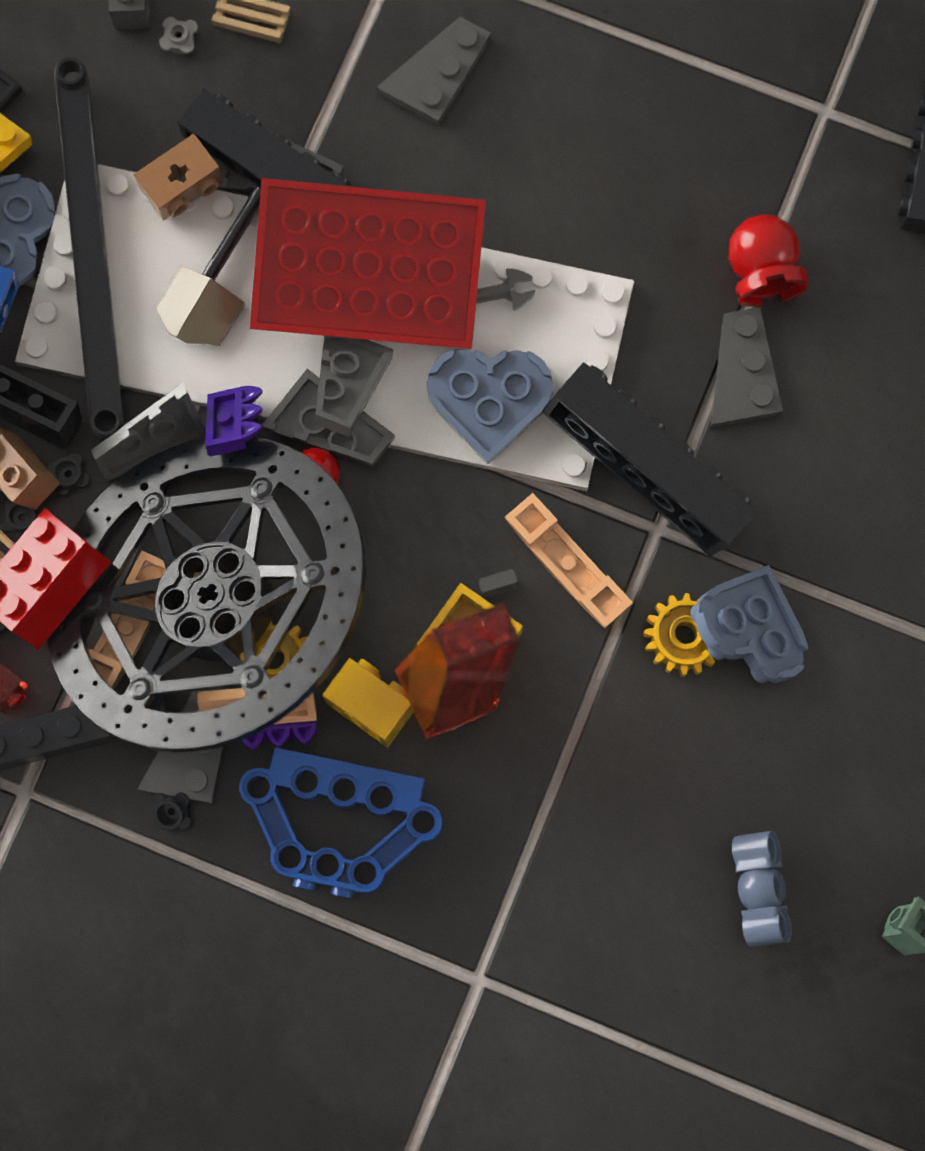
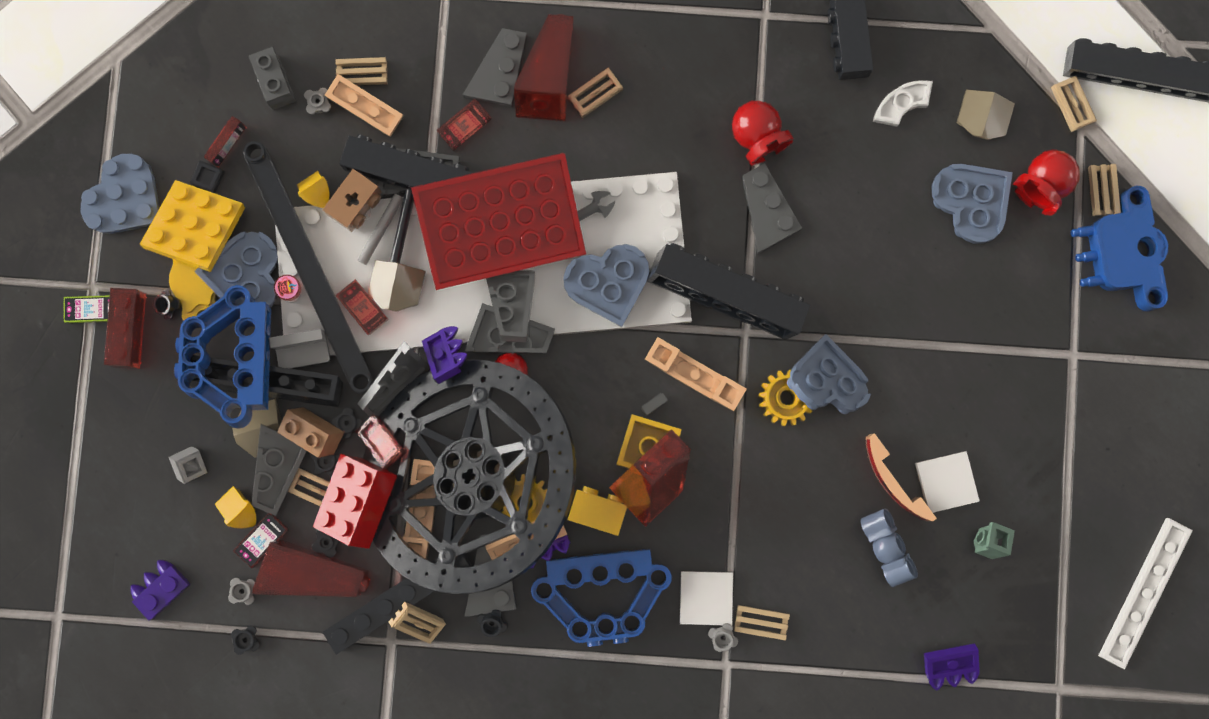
camera: 20 degrees left, 5 degrees up
none -> tile [204,116,247,168]
none -> light grey panel [269,329,330,369]
none -> tile [274,275,301,301]
none -> yellow tile [297,171,329,208]
none -> light nougat plate [325,74,403,137]
none -> clear red tile [335,279,389,335]
none -> clear red tile [355,414,405,470]
none -> light grey bar [358,194,403,265]
none -> tan tile [389,602,446,644]
none -> clear red tile [437,99,492,151]
none -> clear red slope [514,14,574,121]
none -> tan tile [568,67,623,118]
none -> white tile [680,571,733,625]
none -> light grey plate [708,623,738,652]
none -> tan tile [734,605,790,640]
none -> light nougat slope [866,433,937,521]
none -> white tile [915,451,979,513]
none -> dark purple plate [924,643,980,690]

